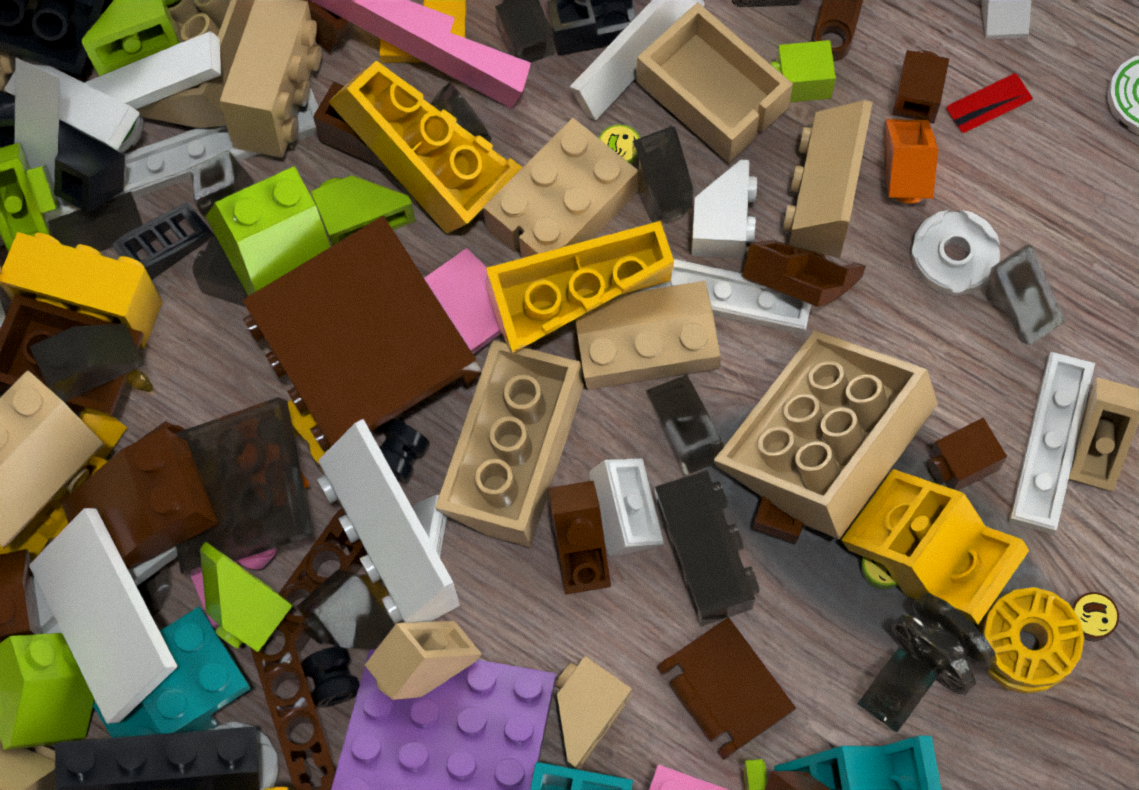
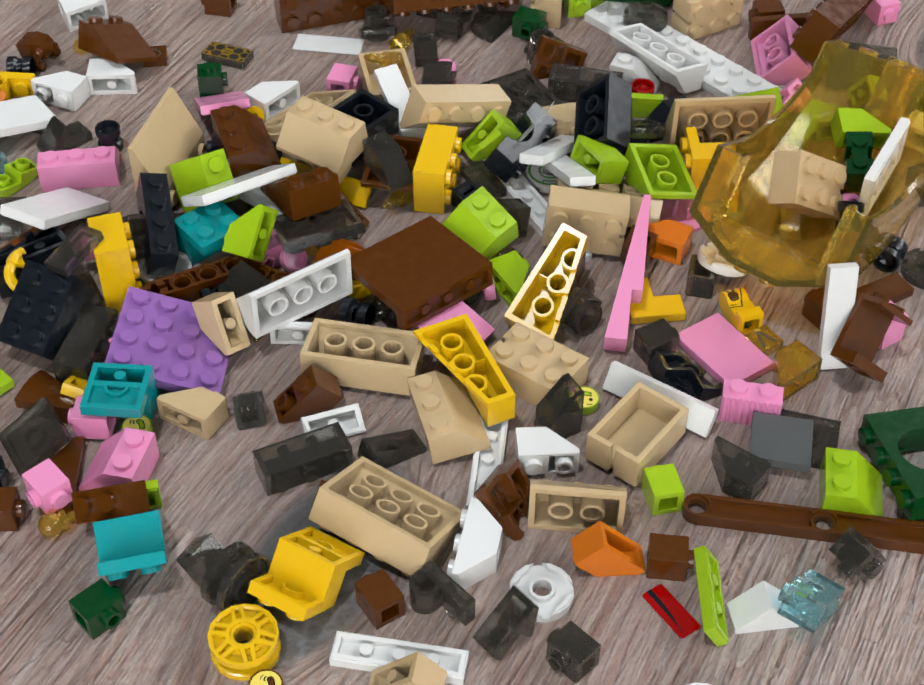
camera: 80 degrees right, 25 degrees down
reddish brown piece [657,617,796,760] -> none
none -> clear smoke slope [229,390,266,430]
none -> clear smoke plate [409,560,476,626]
none -> white slope [447,497,503,593]
none -> clear smoke brick [546,620,601,684]
none -> lime tile [694,545,729,647]

